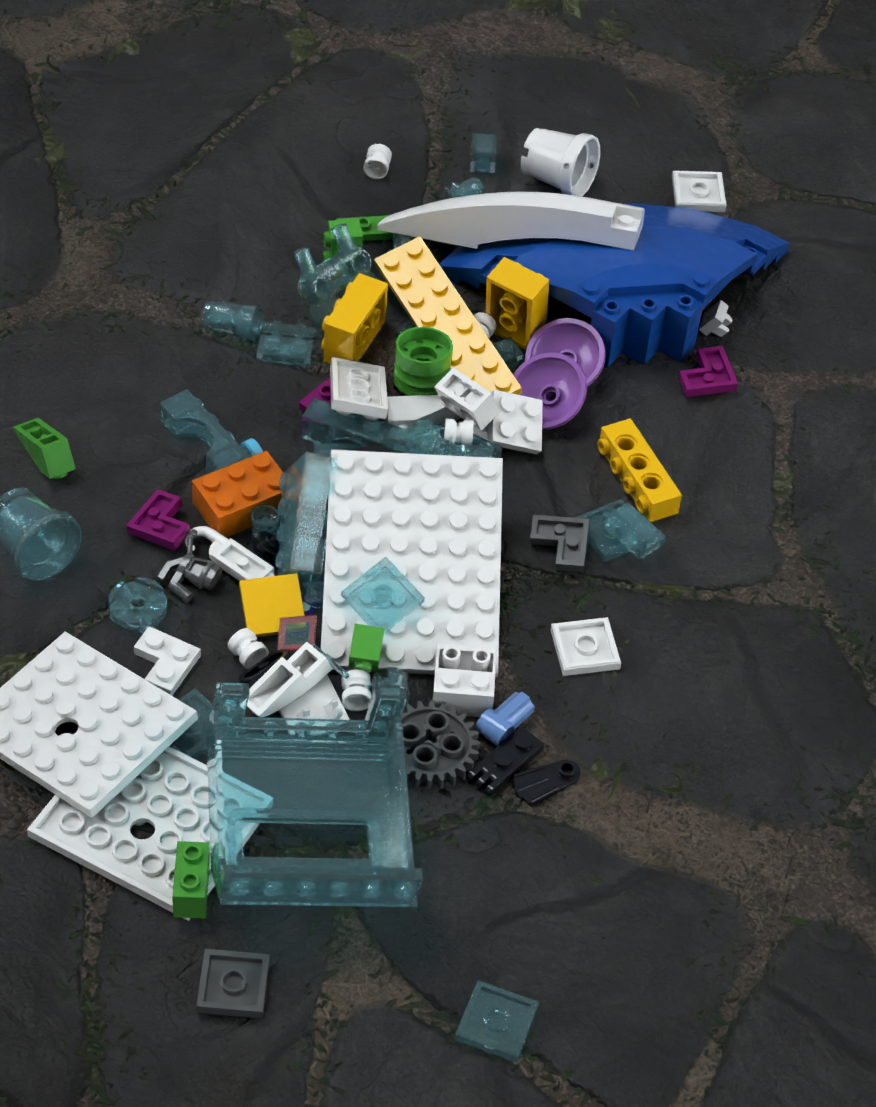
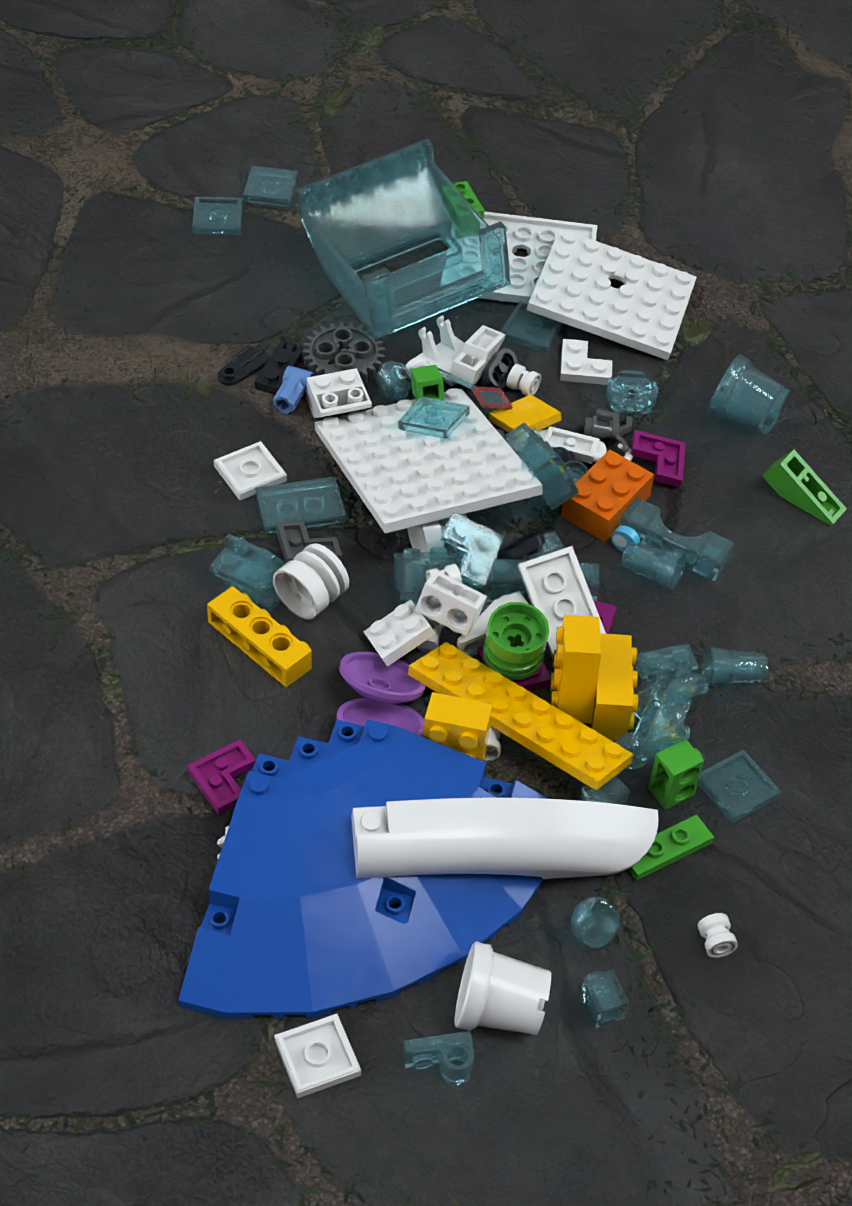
camera: 160 degrees right, 0 degrees up
none -> clear light blue tile [243,165,298,207]
none -> clear light blue tile [255,476,346,534]
none -> white wheel [273,543,349,620]
none -> clear light blue plate [403,1031,474,1085]
none -> yellow brick [550,615,601,723]
none -> clear light blue plant [621,542,686,590]
none -> clear light blue tile [698,749,781,824]

